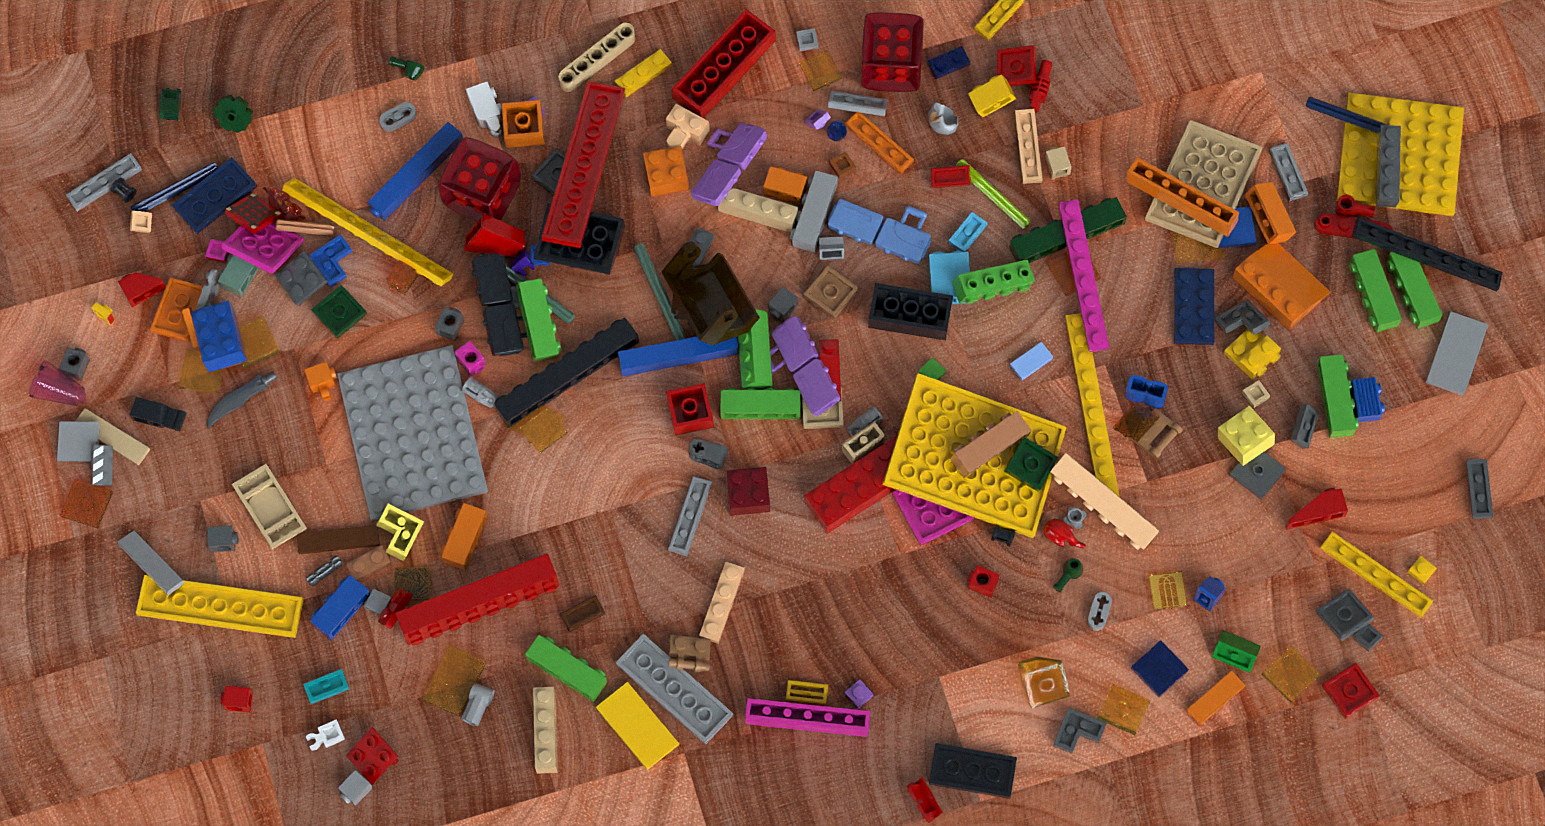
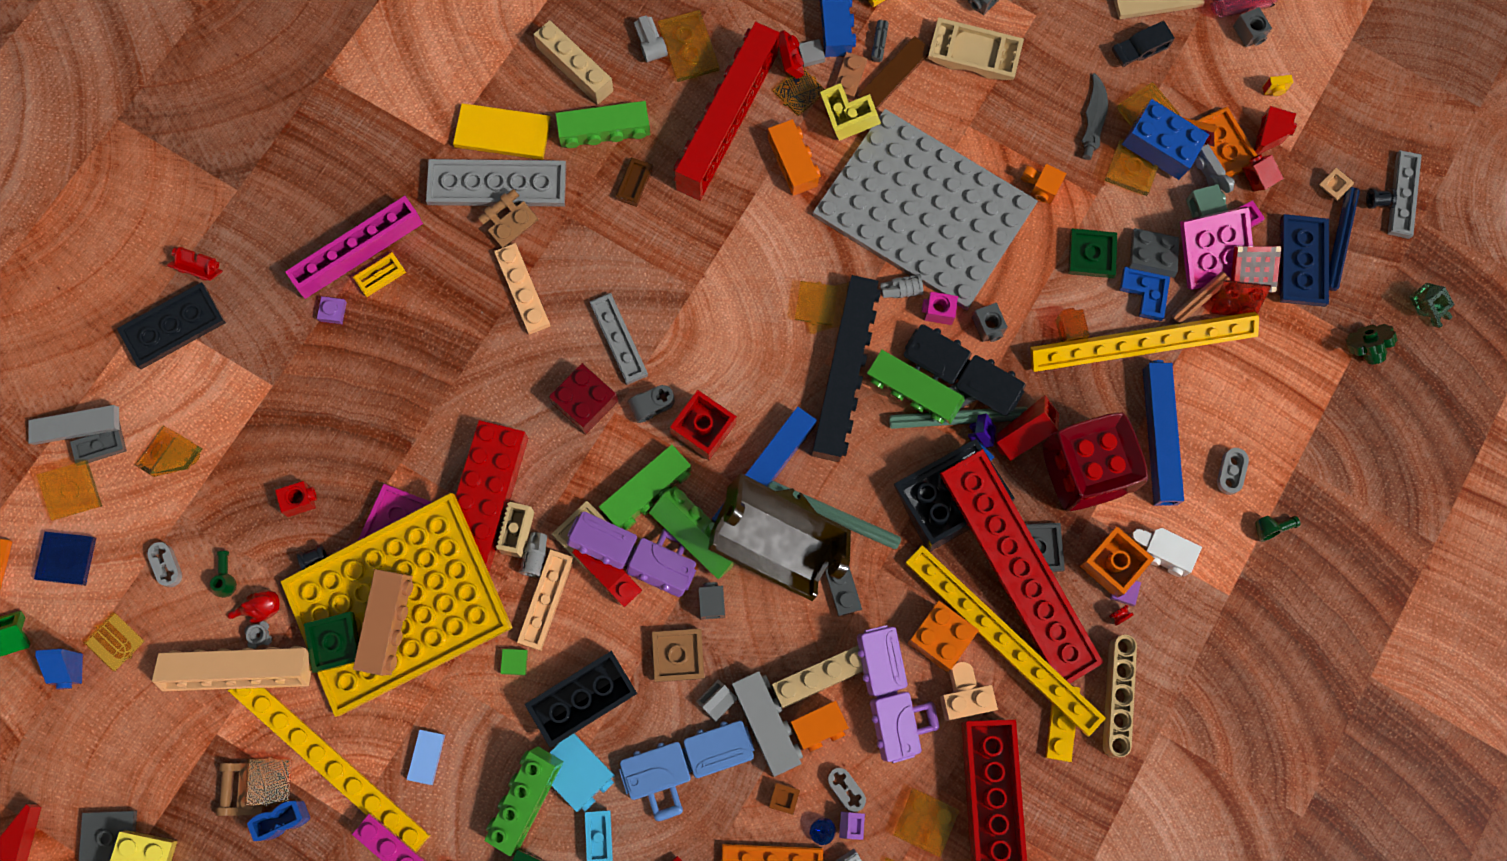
camera: 130 degrees right, 5 degrees up
none -> light grey tile [29,405,120,445]
none -> light nougat plate [517,550,574,651]
none -> light grey beam [827,768,866,812]
none -> clear yellow plate [893,788,960,858]
none -> yellow plate [905,545,1106,737]
none -> red bush [1109,605,1134,626]
none -> brick [1242,154,1284,192]

